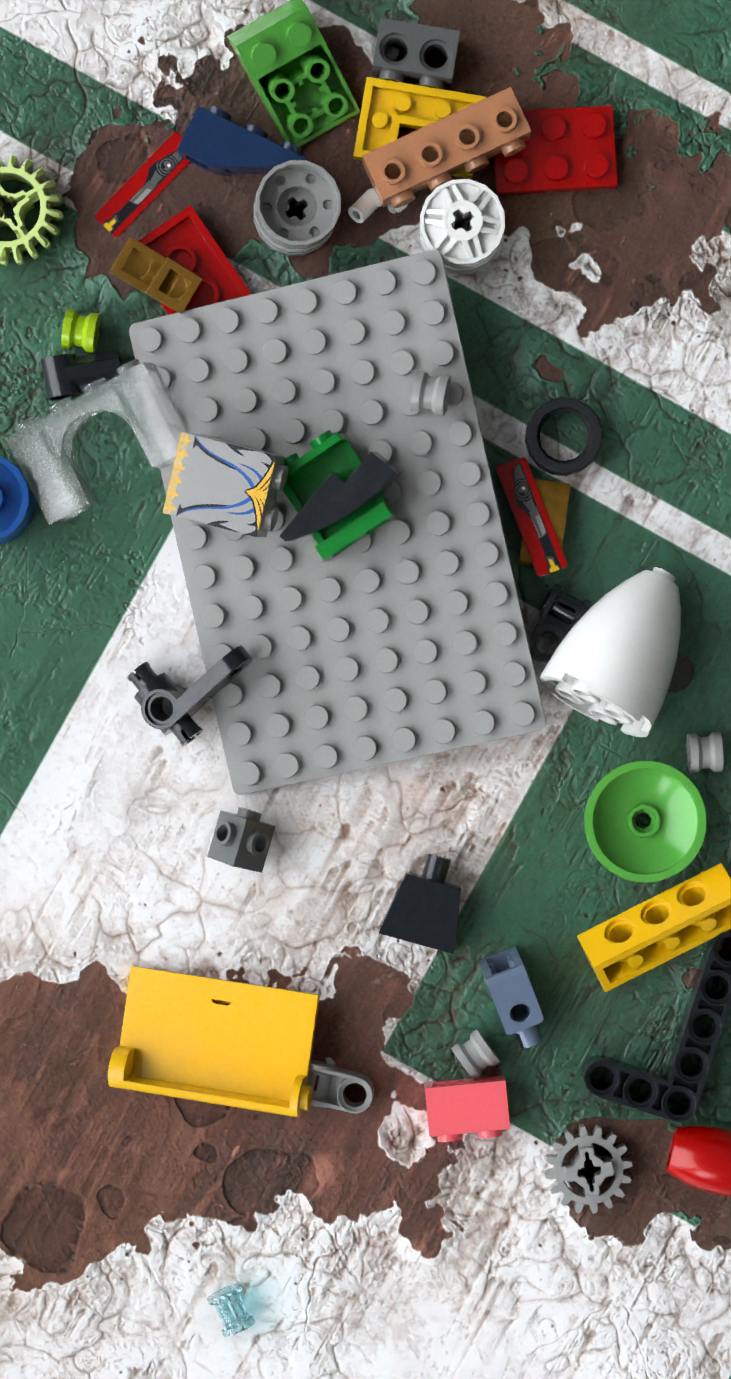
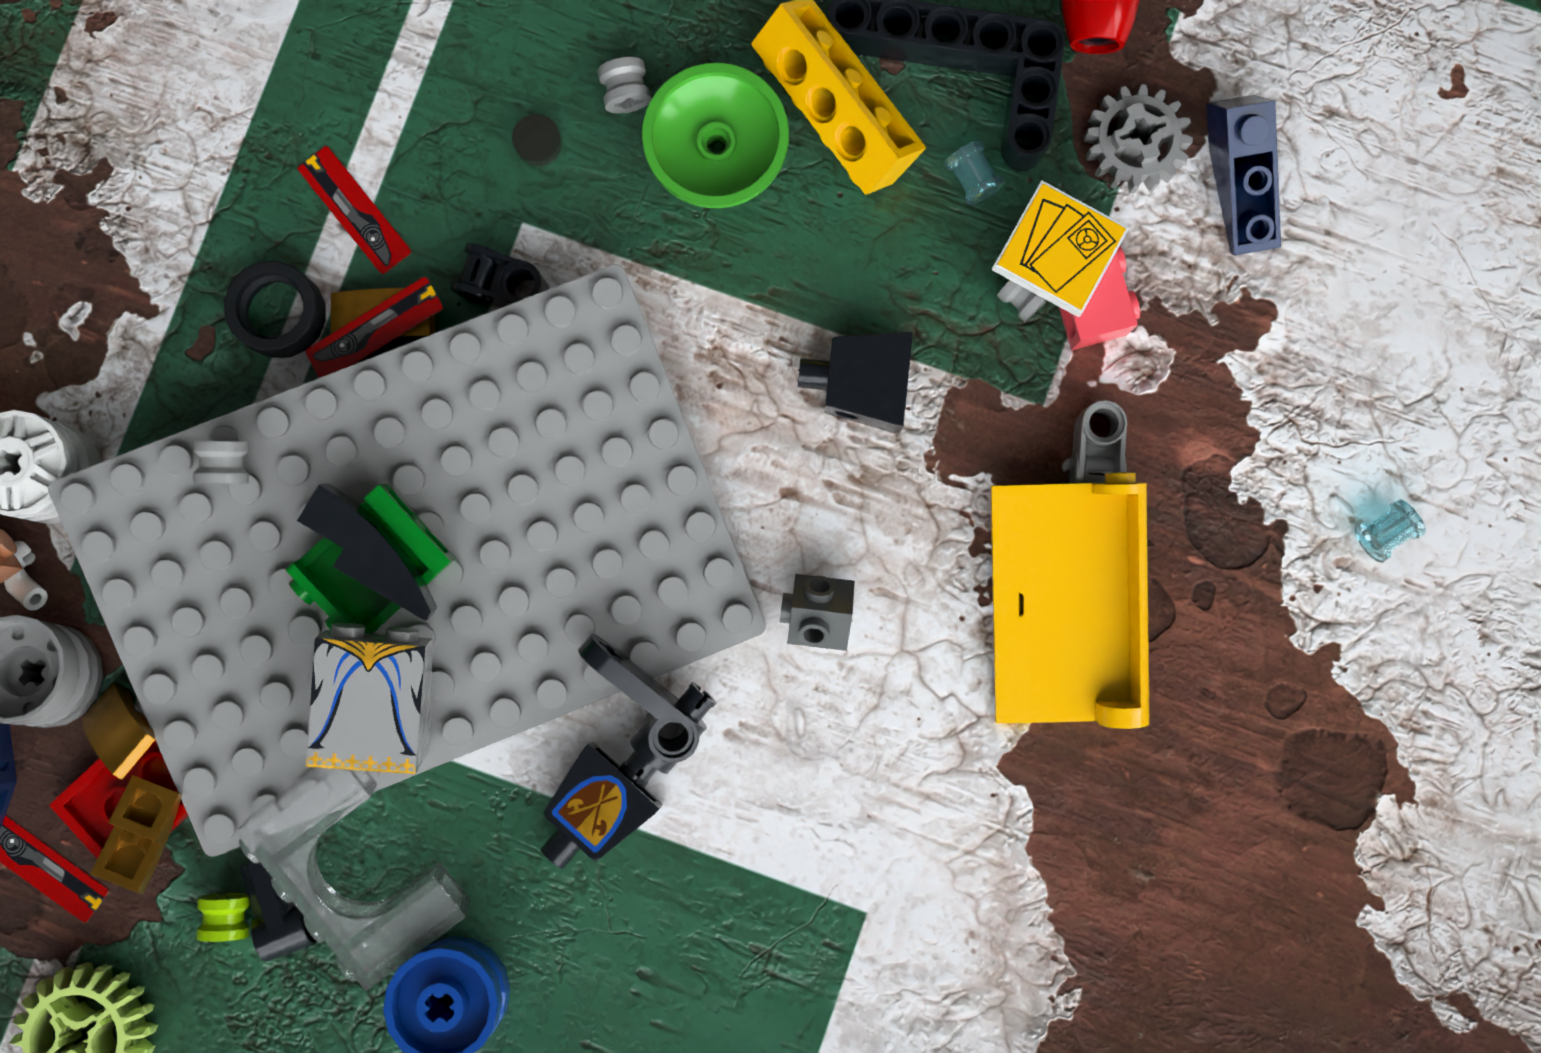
camera: 95 degrees left, 5 degrees down
sand blue torso [478,946,545,1048] -> none
white cylinder [539,567,681,737] -> none
none -> pearl gold slope [81,681,156,780]
none -> red sticker [298,146,411,274]
none -> torso [540,742,663,869]
none -> clear light blue bush [944,140,1006,206]
none -> yellow tile [992,180,1129,317]
none -> dark blue slope [1206,95,1281,256]

